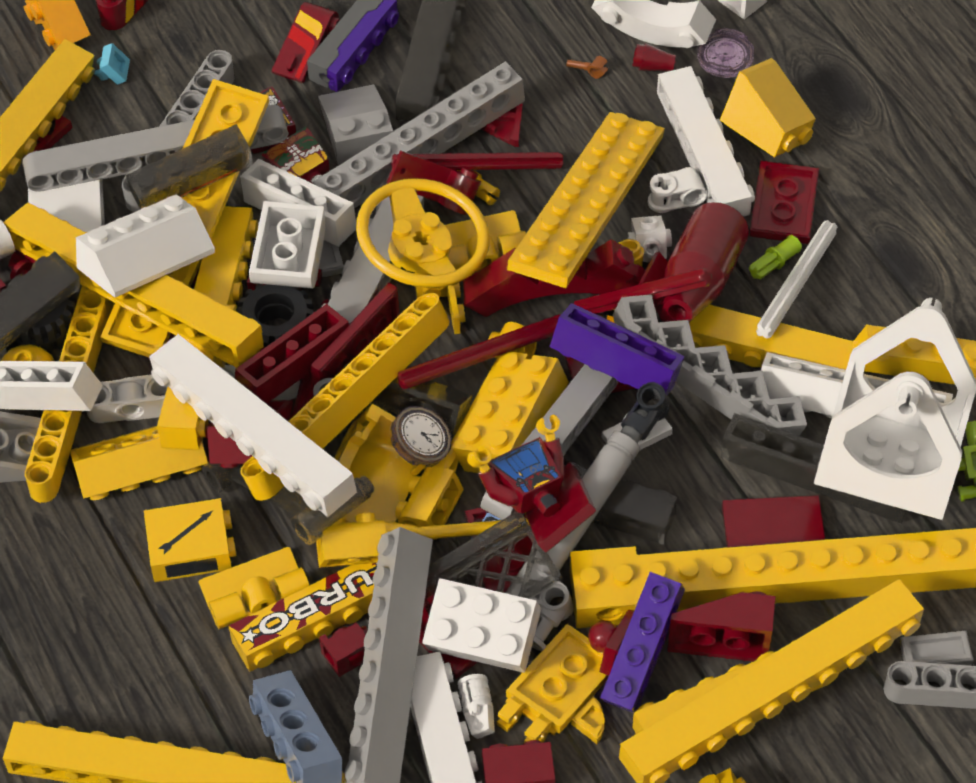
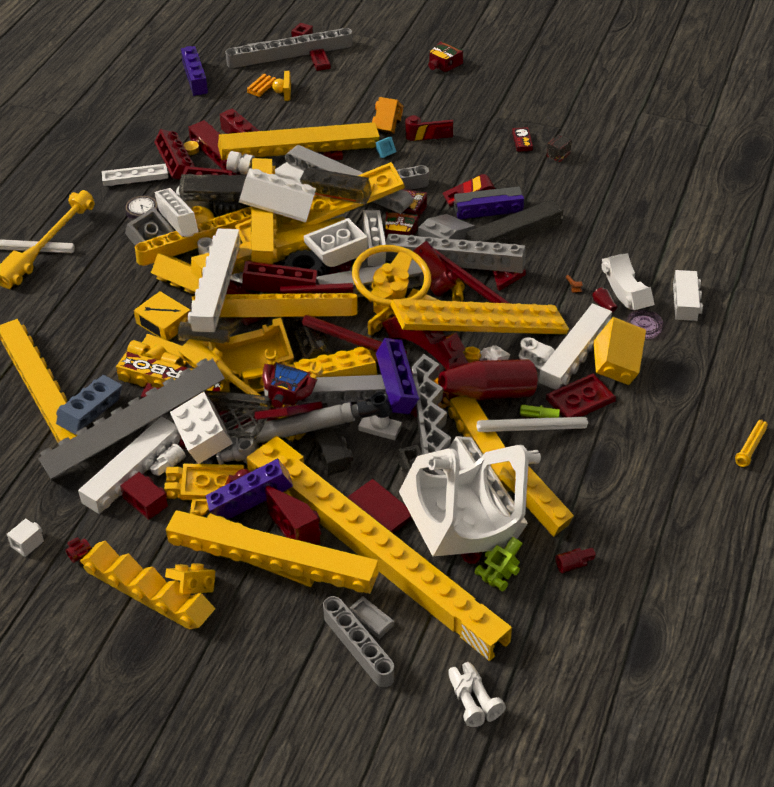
camera: 50 degrees right, 10 degrees down
tile [390,406,452,467] -> none
dark red axle [574,268,712,314] -> none

